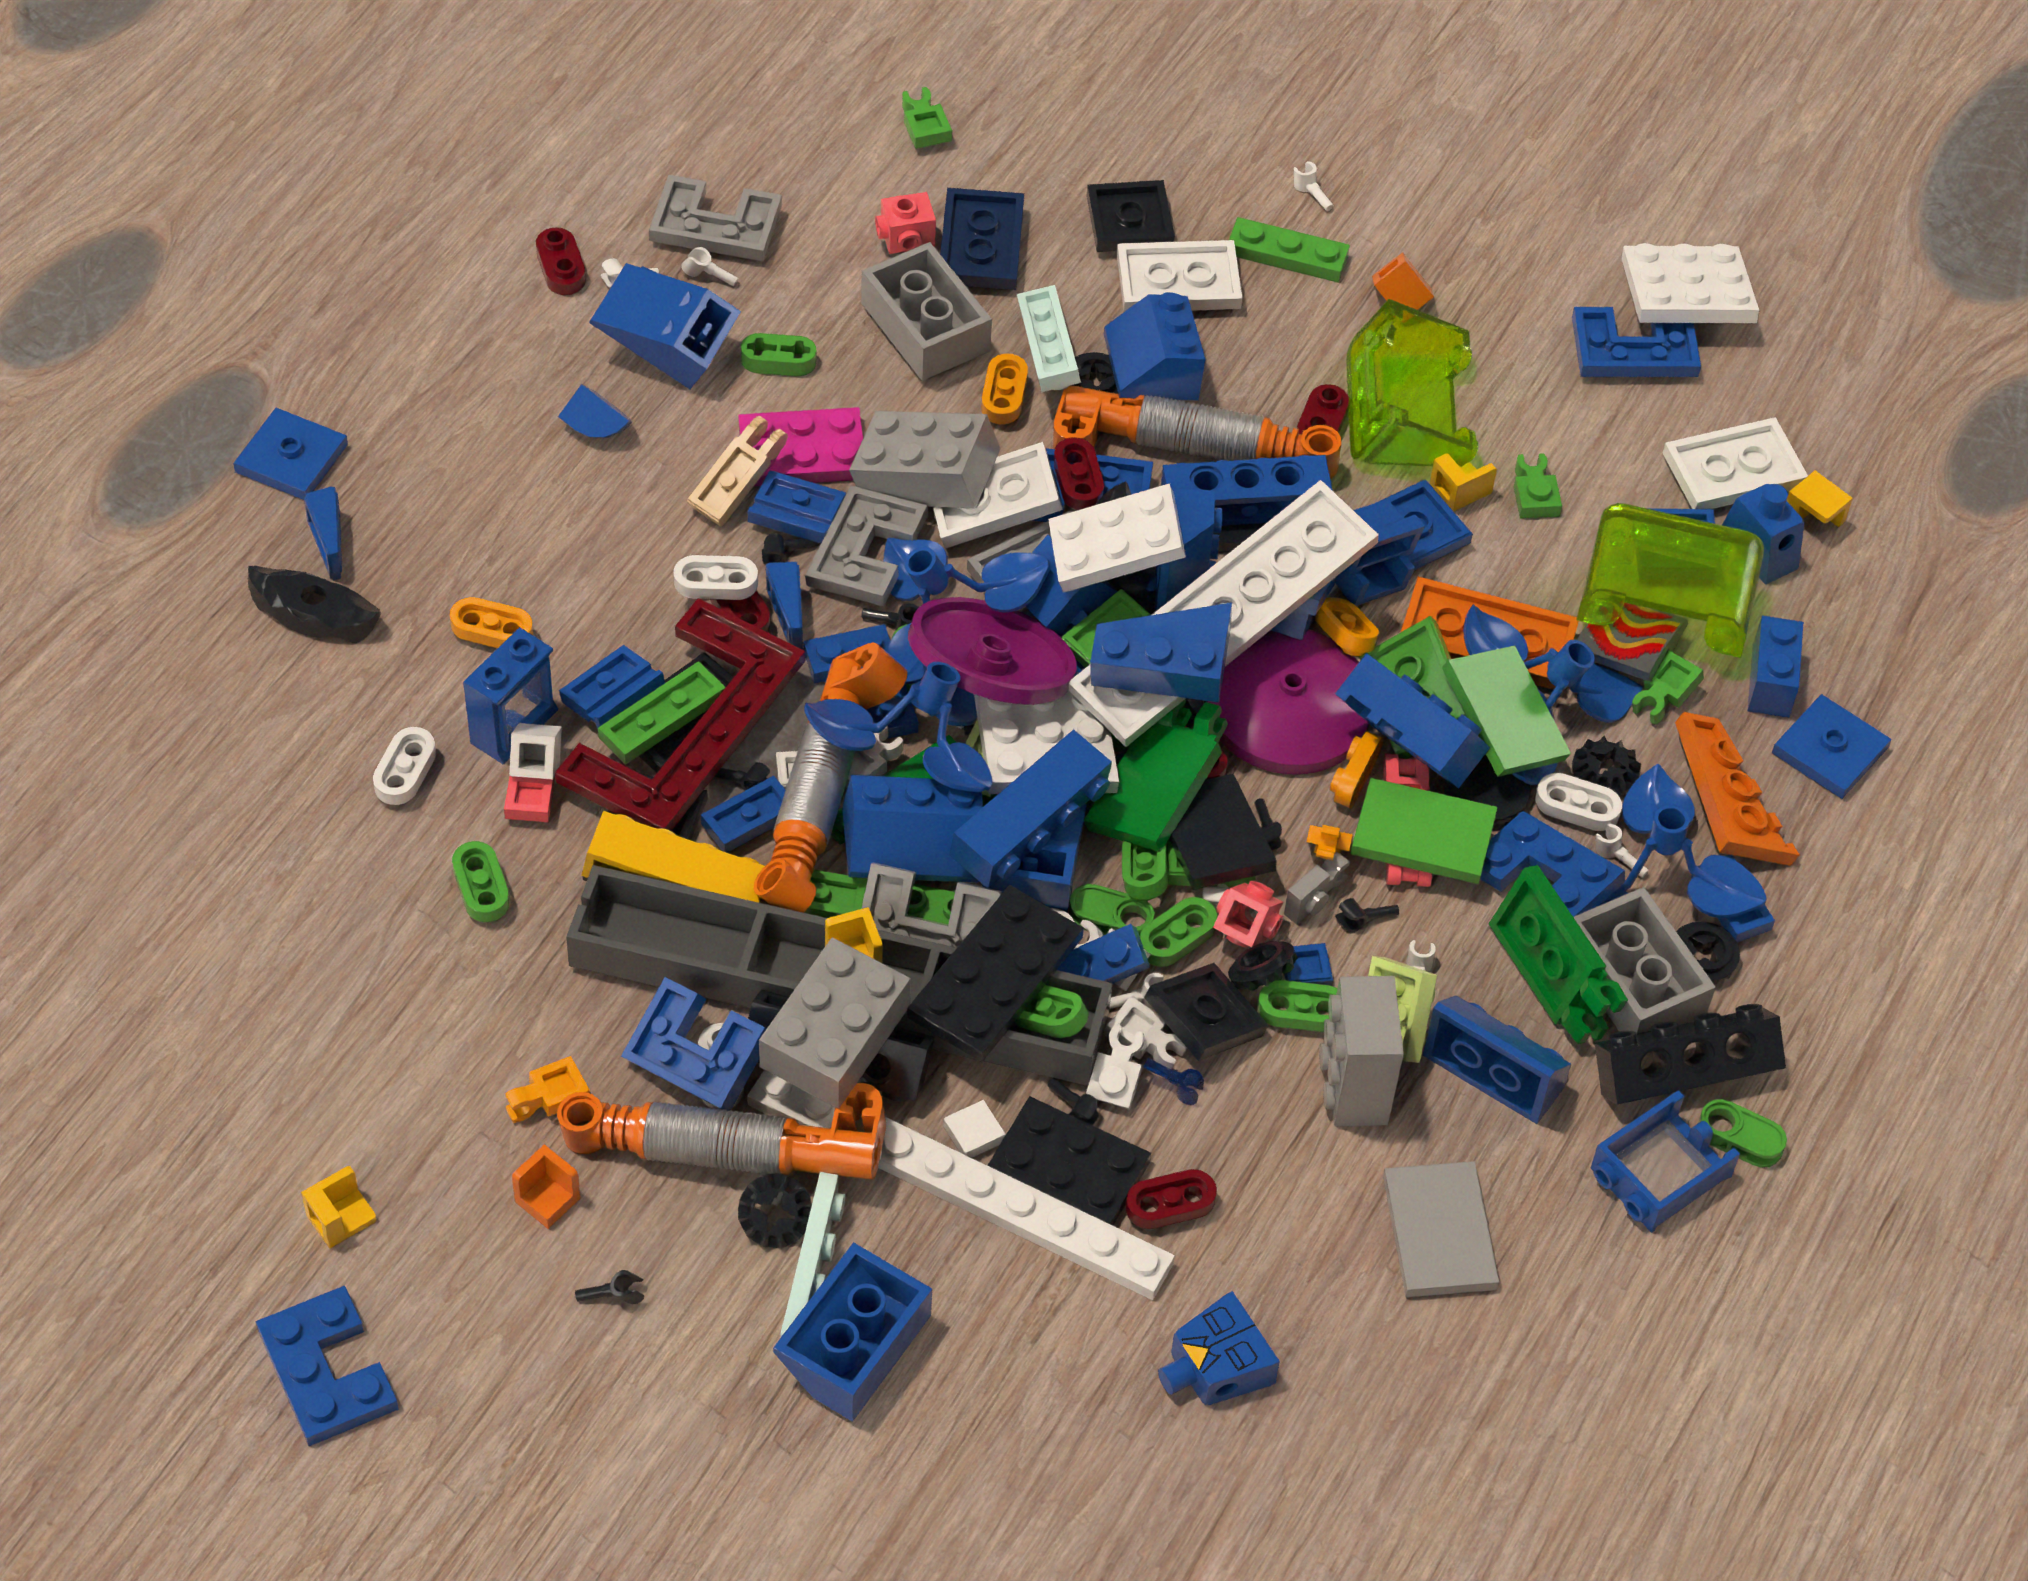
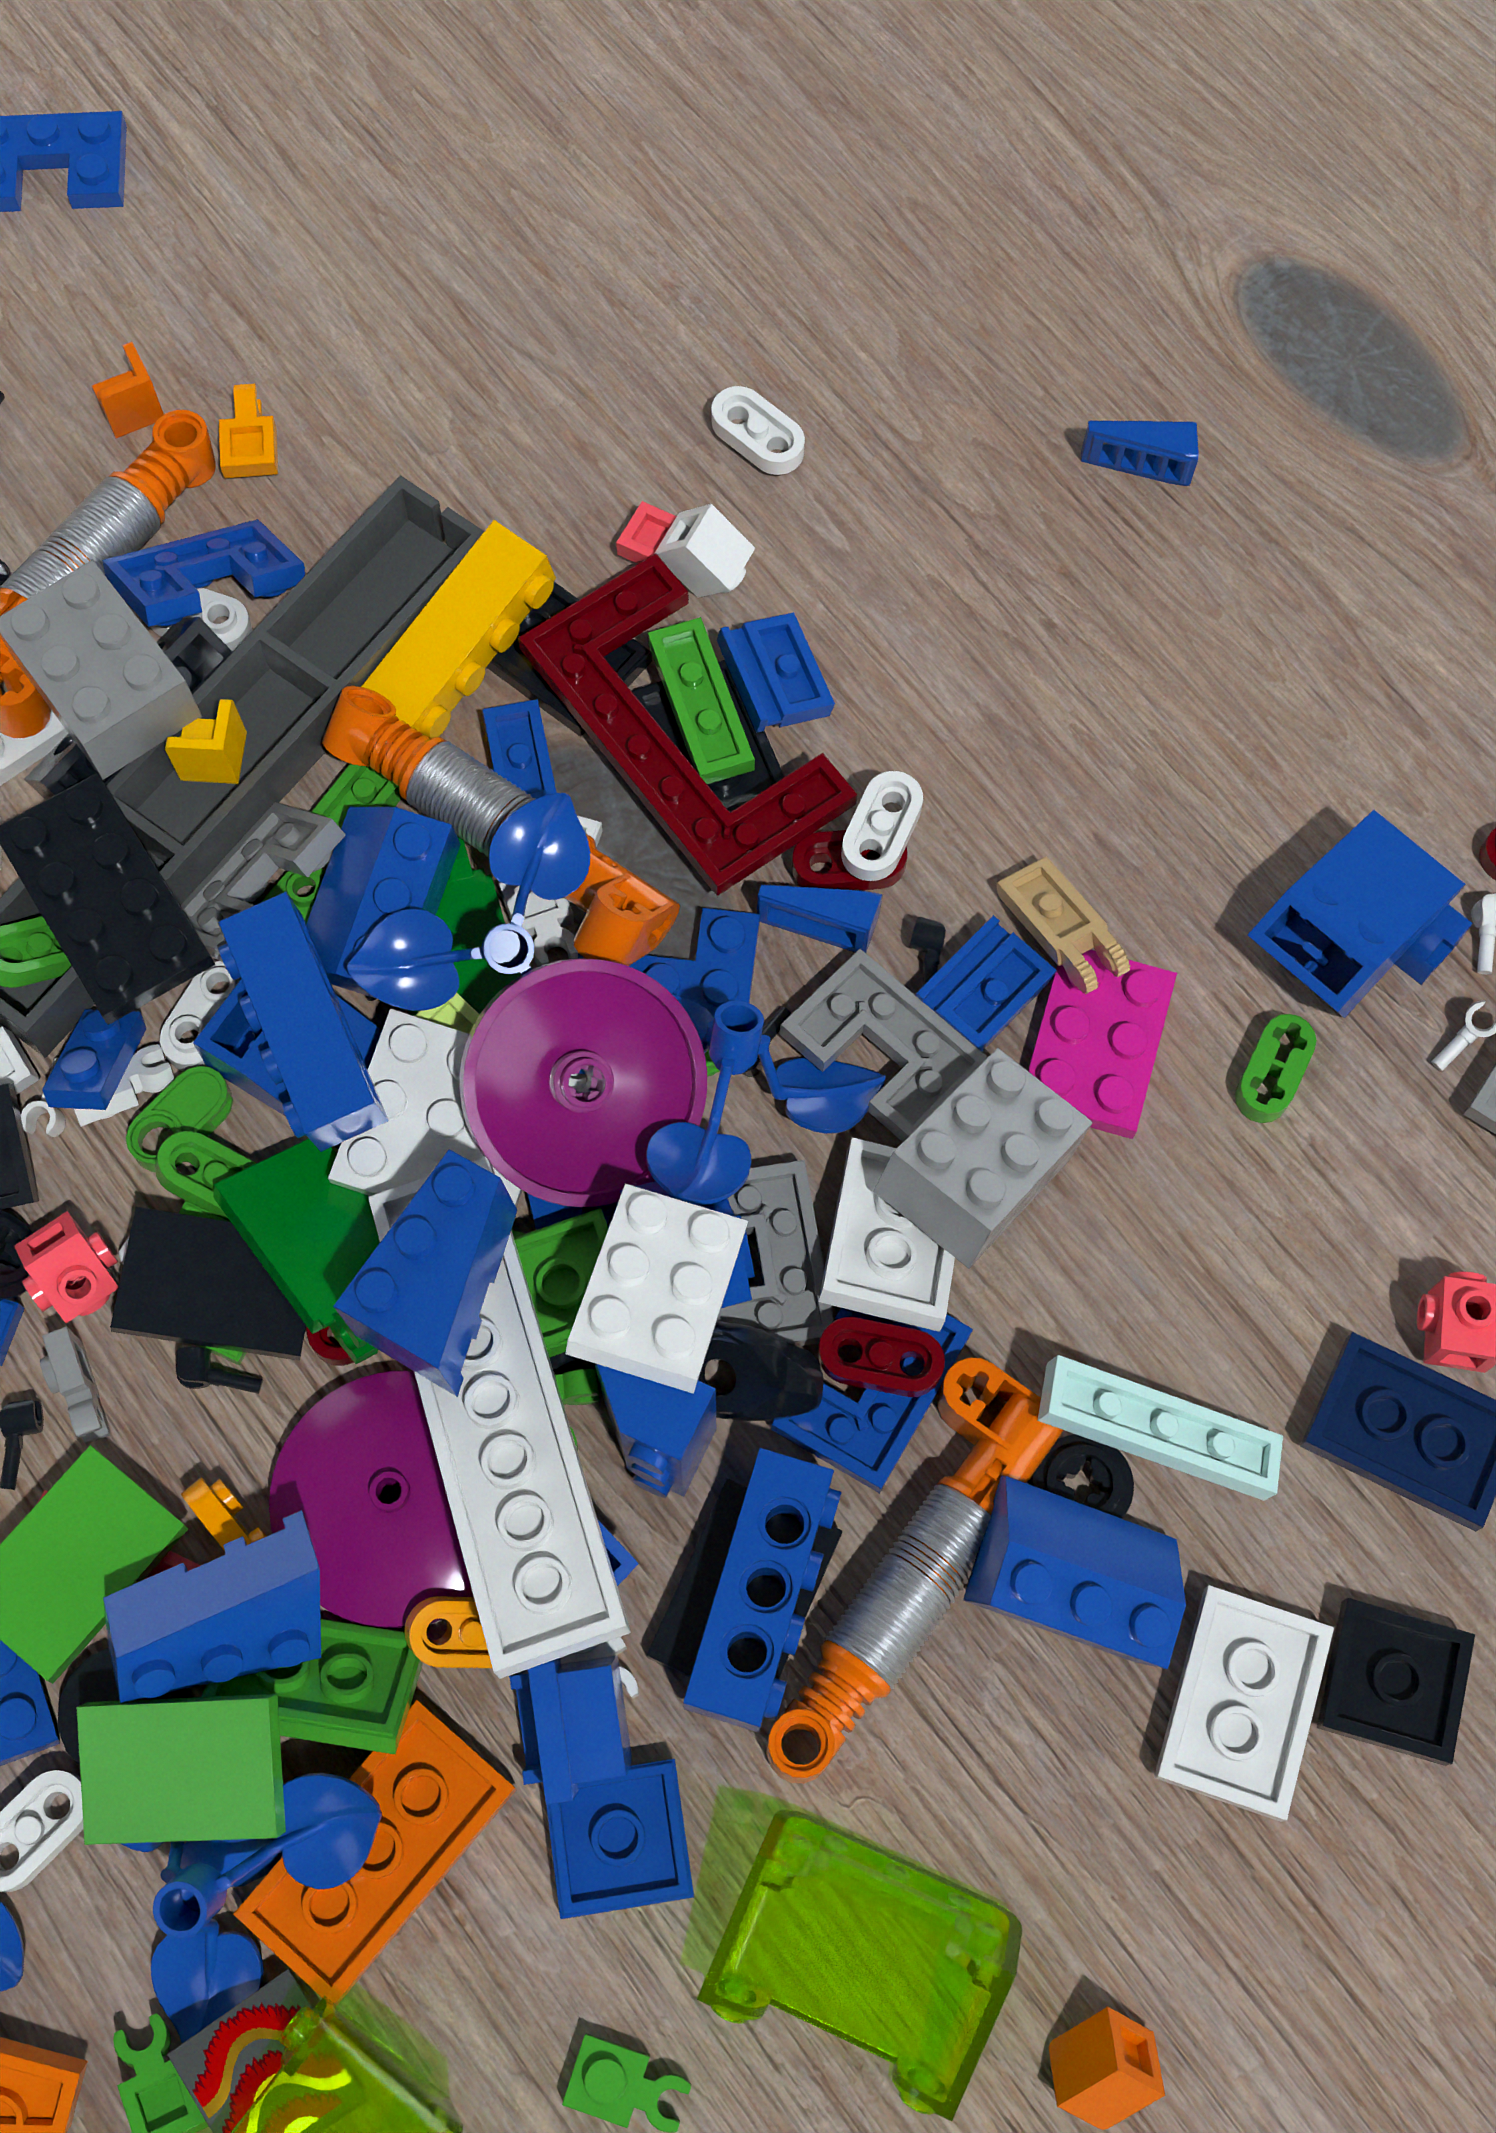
camera: 115 degrees right, 15 degrees up
blue plate [233,407,348,500] -> none
black piece [247,566,381,643] -> none
yellow panel [301,1166,376,1249] -> none
light orange plate [450,597,533,648] -> none
bright green plate [452,841,509,922] -> none
blue window [463,627,558,765] -> none
blue brick [558,384,632,438] -> none
black hand [714,762,770,791] -> none
light grey brick [861,242,992,381] -> none
light orange plate [981,353,1028,424] -> none
bright green plate [1140,897,1217,967] -> none
bright green plate [1229,217,1350,283] -> none
white hand [1294,162,1334,212] -> none
dark red plate [1297,384,1349,434] -> none
light orange plate [1306,825,1354,861] -> none
yellow panel [1430,453,1497,512] -> none
black gear [1572,736,1641,796] -> none

